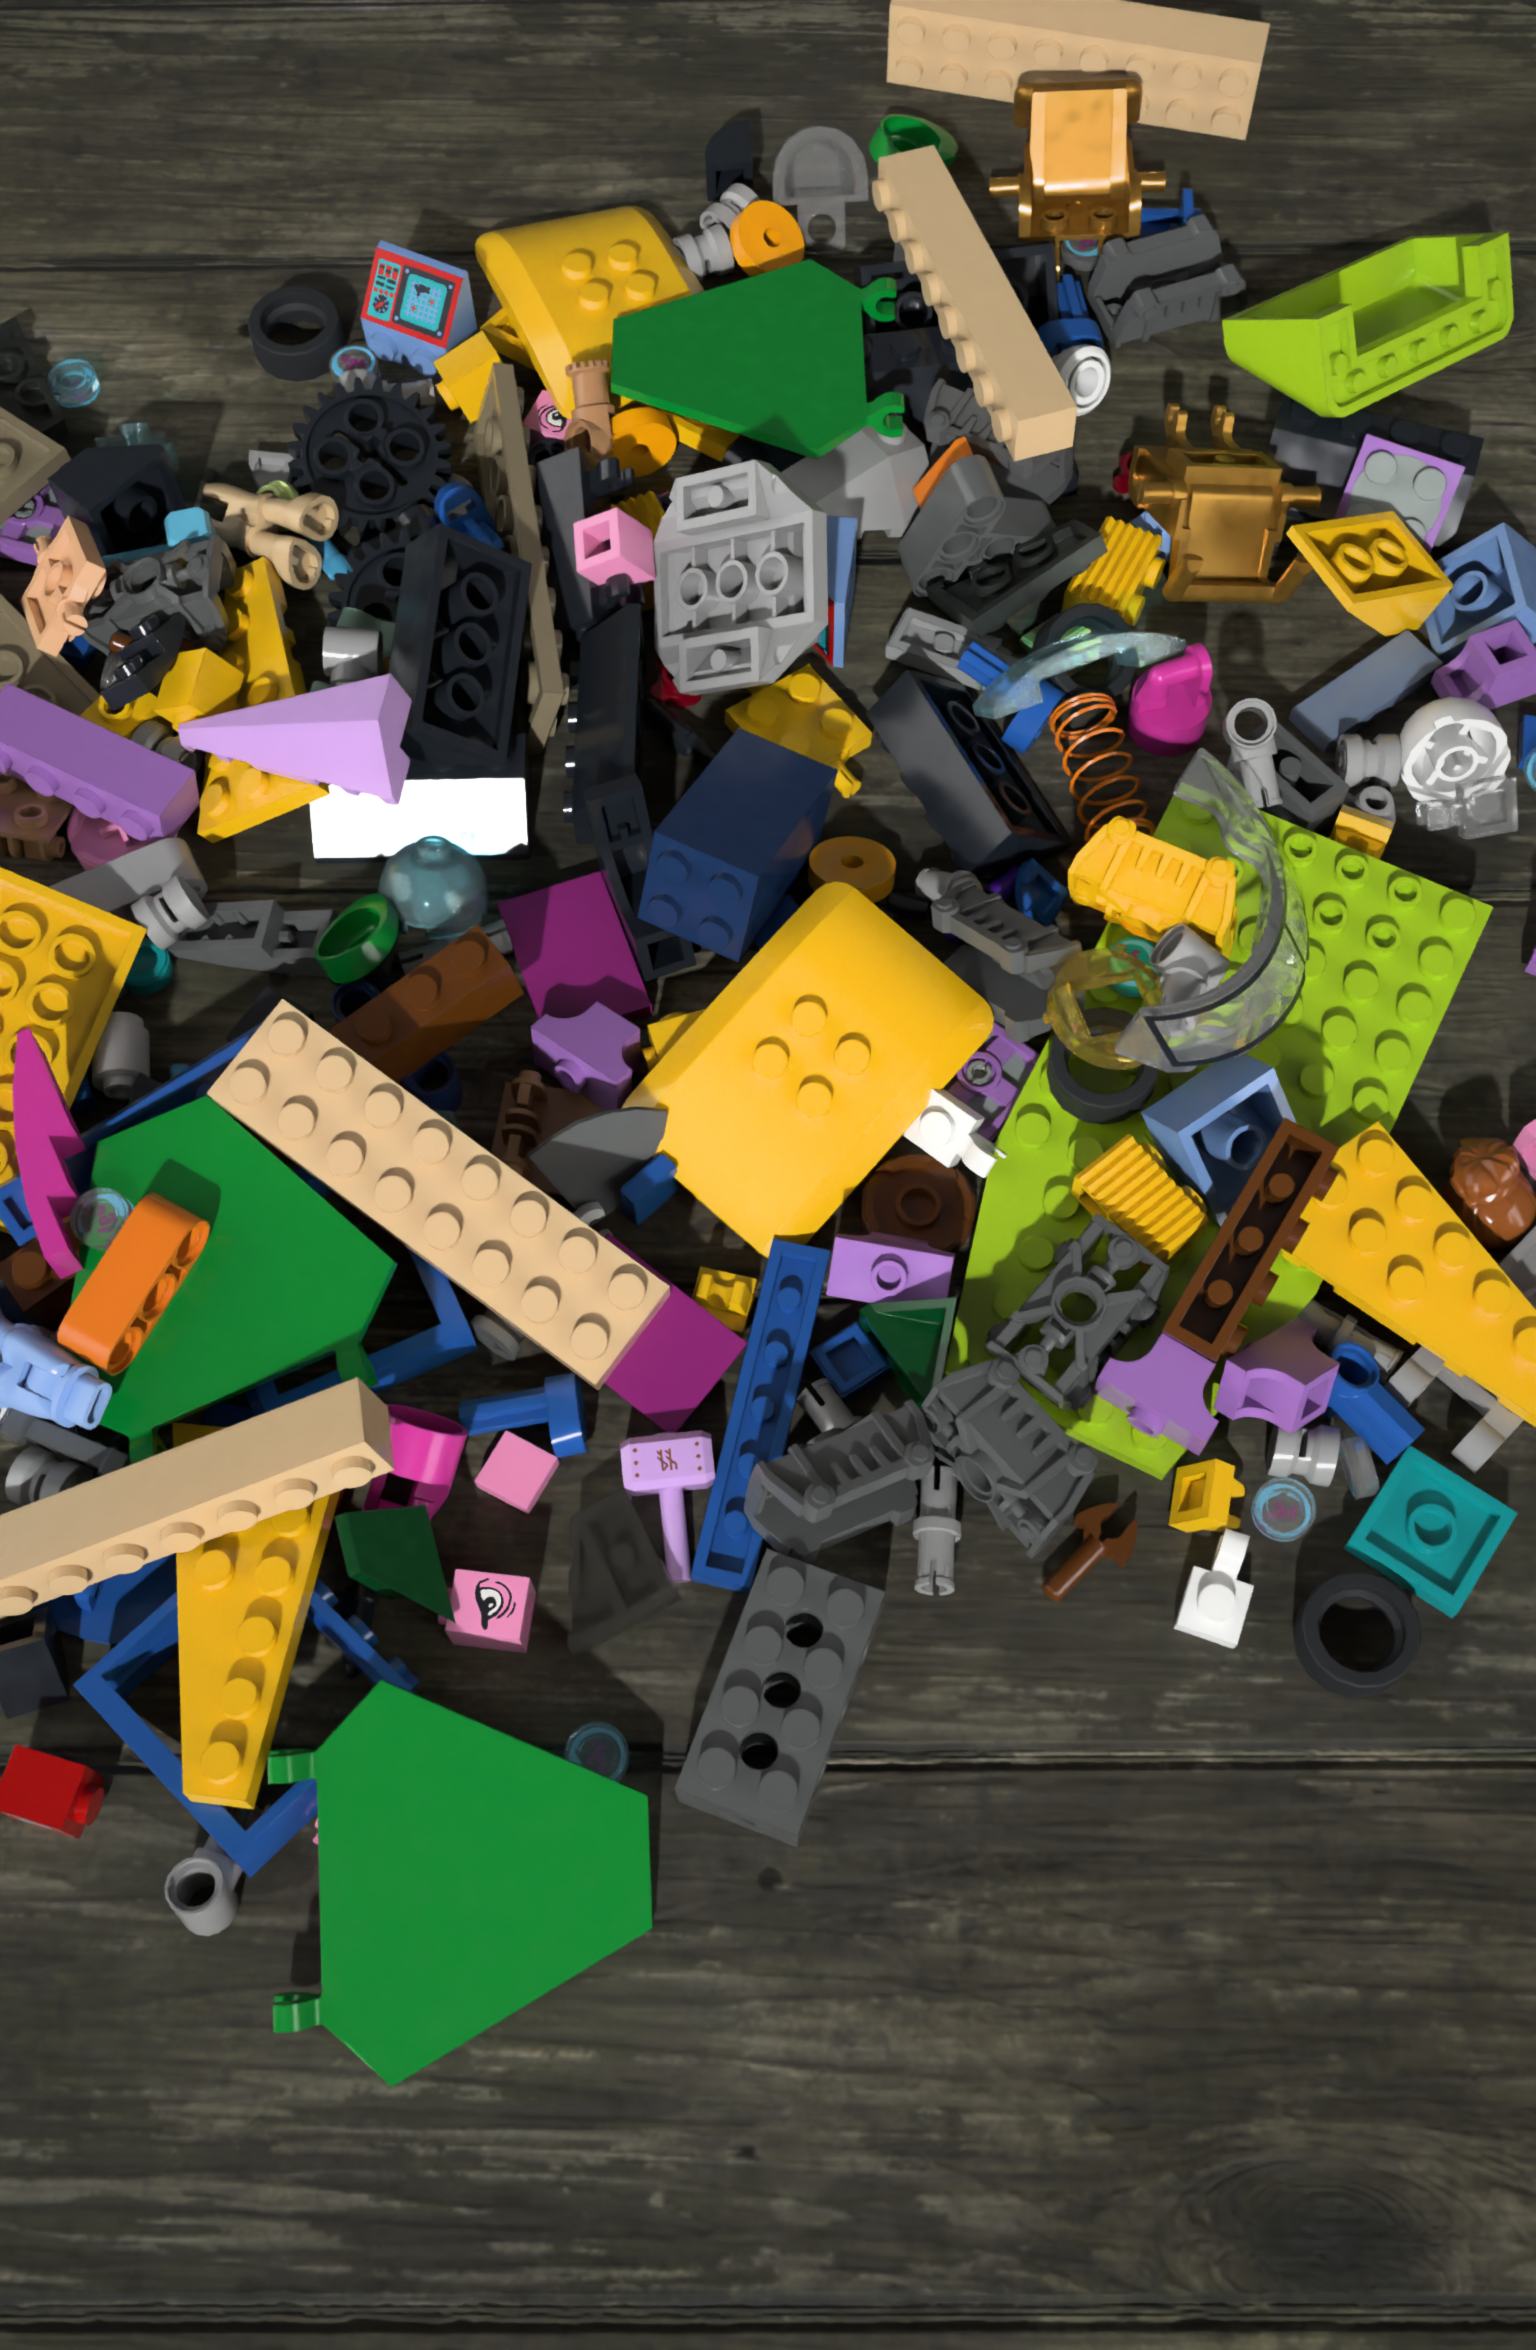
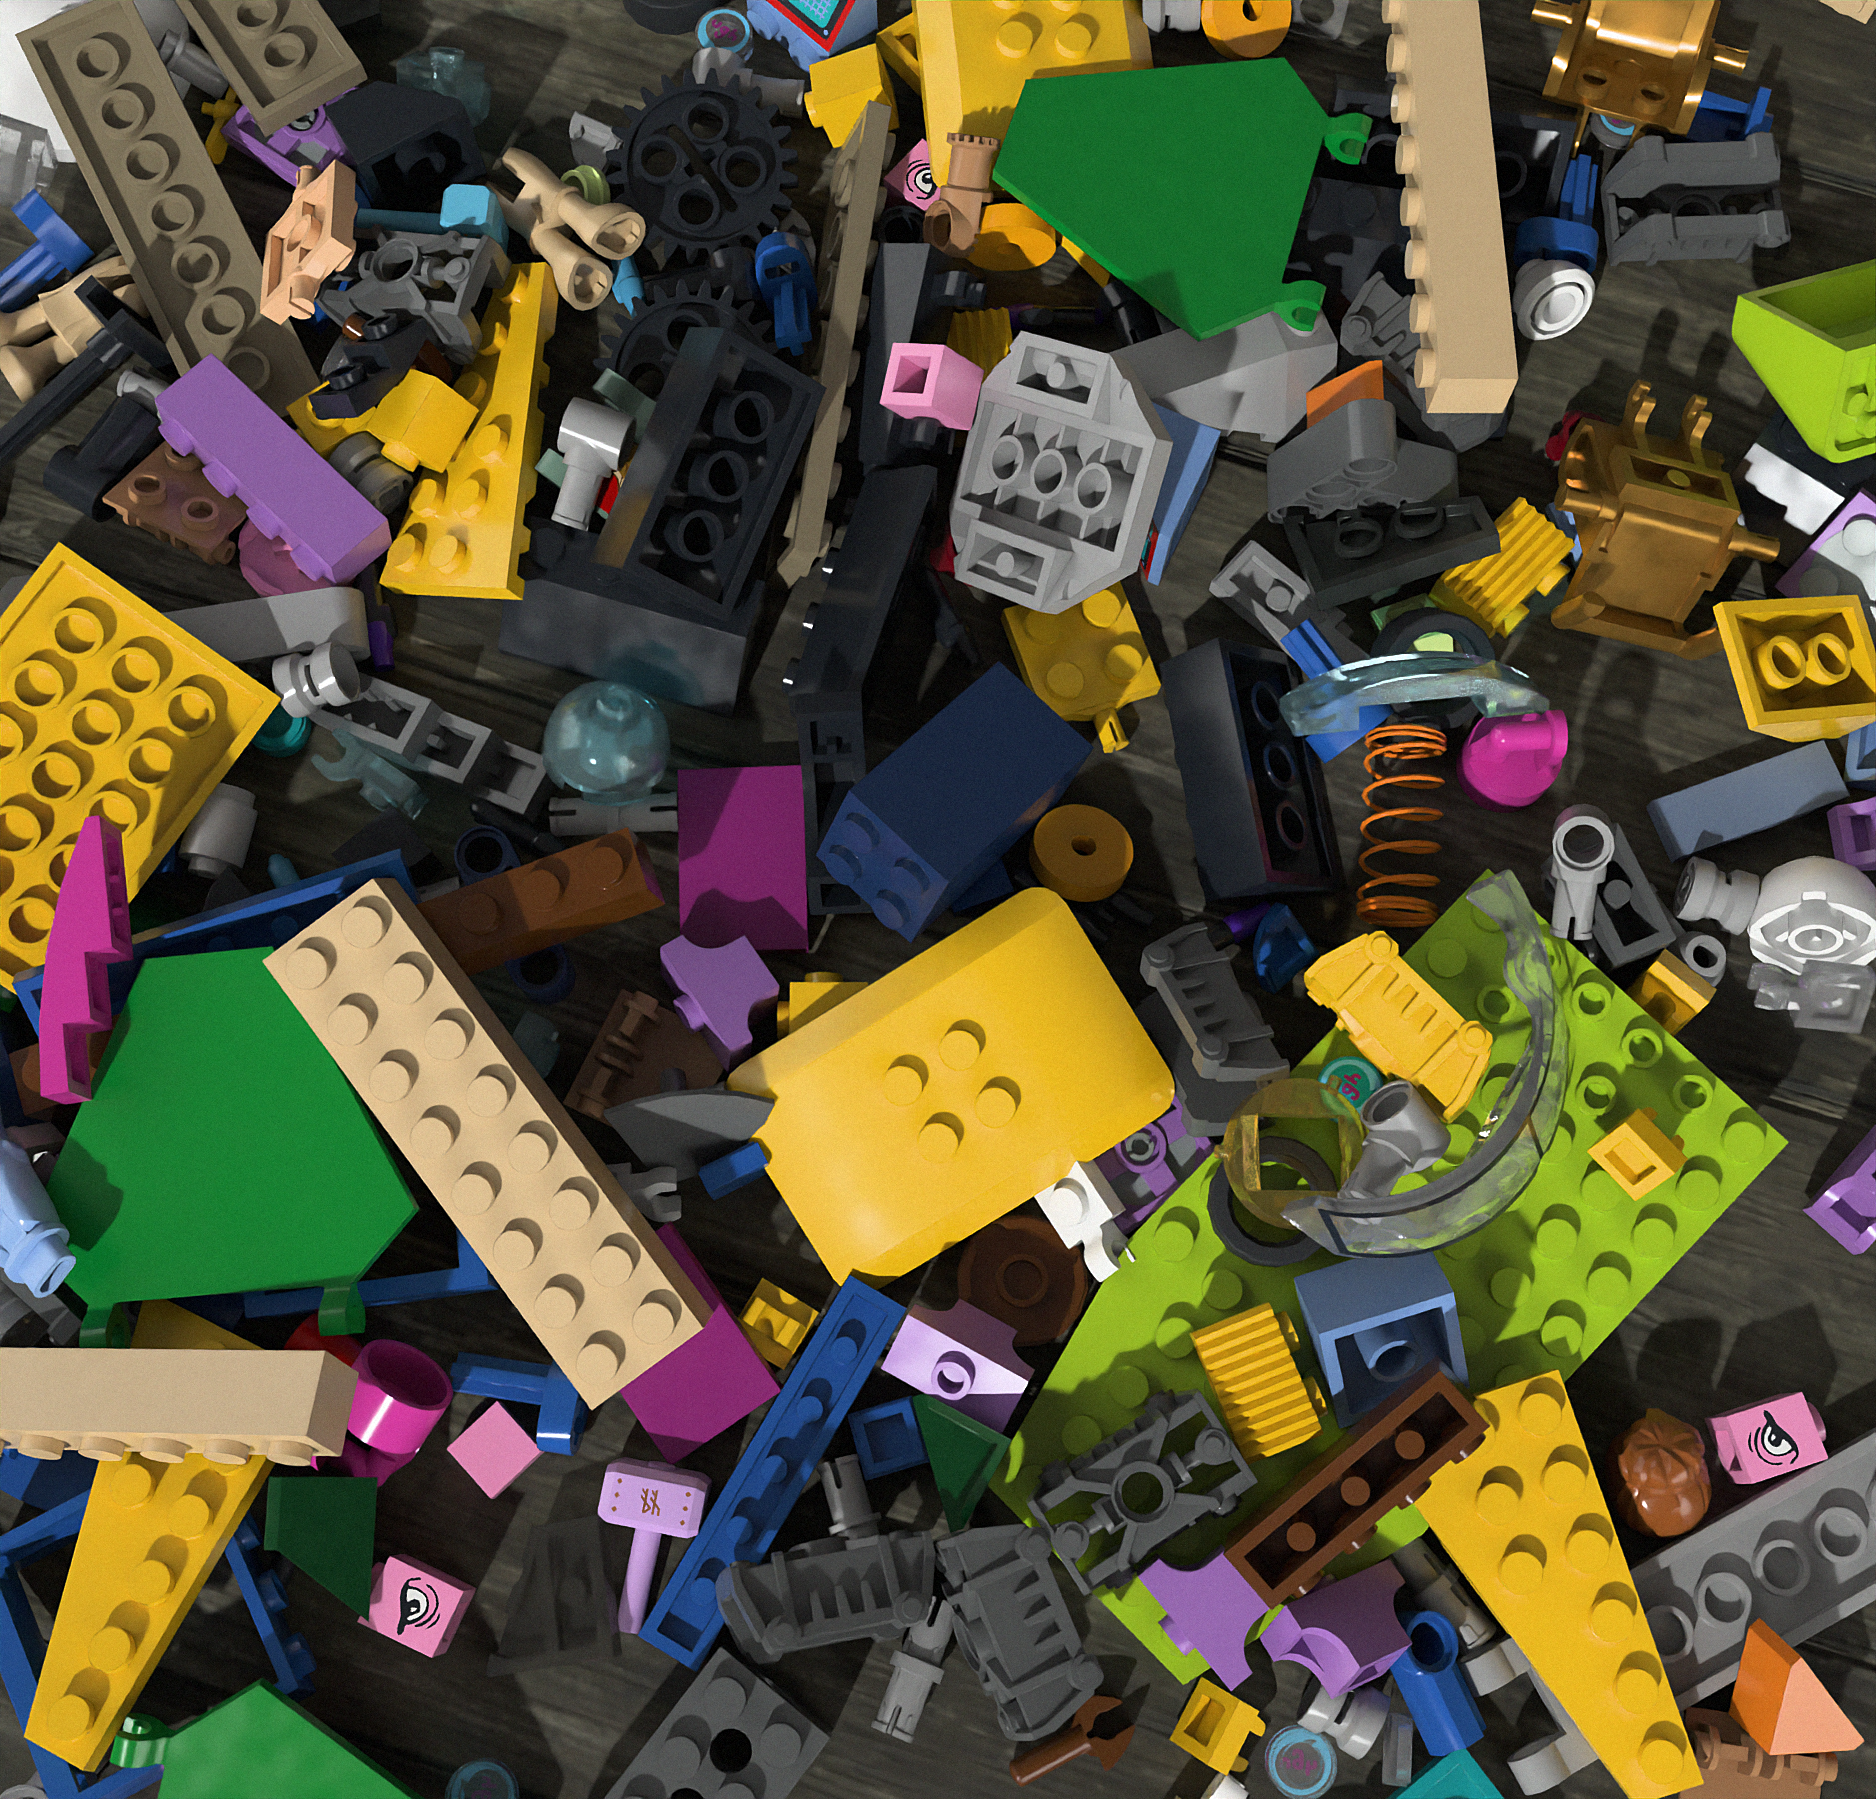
camera: 15 degrees right, 10 degrees up
orange beam [57,1193,210,1375] -> none
clear tile [70,1187,134,1251] -> none
lavender wedge [178,673,412,805] -> none
green hat [314,893,398,984] -> none
light grey pin [915,867,983,902] -> none
none -> clear light blue plate [311,728,429,820]
none -> piece [356,562,398,672]
none -> yellow tile [1587,1107,1688,1201]

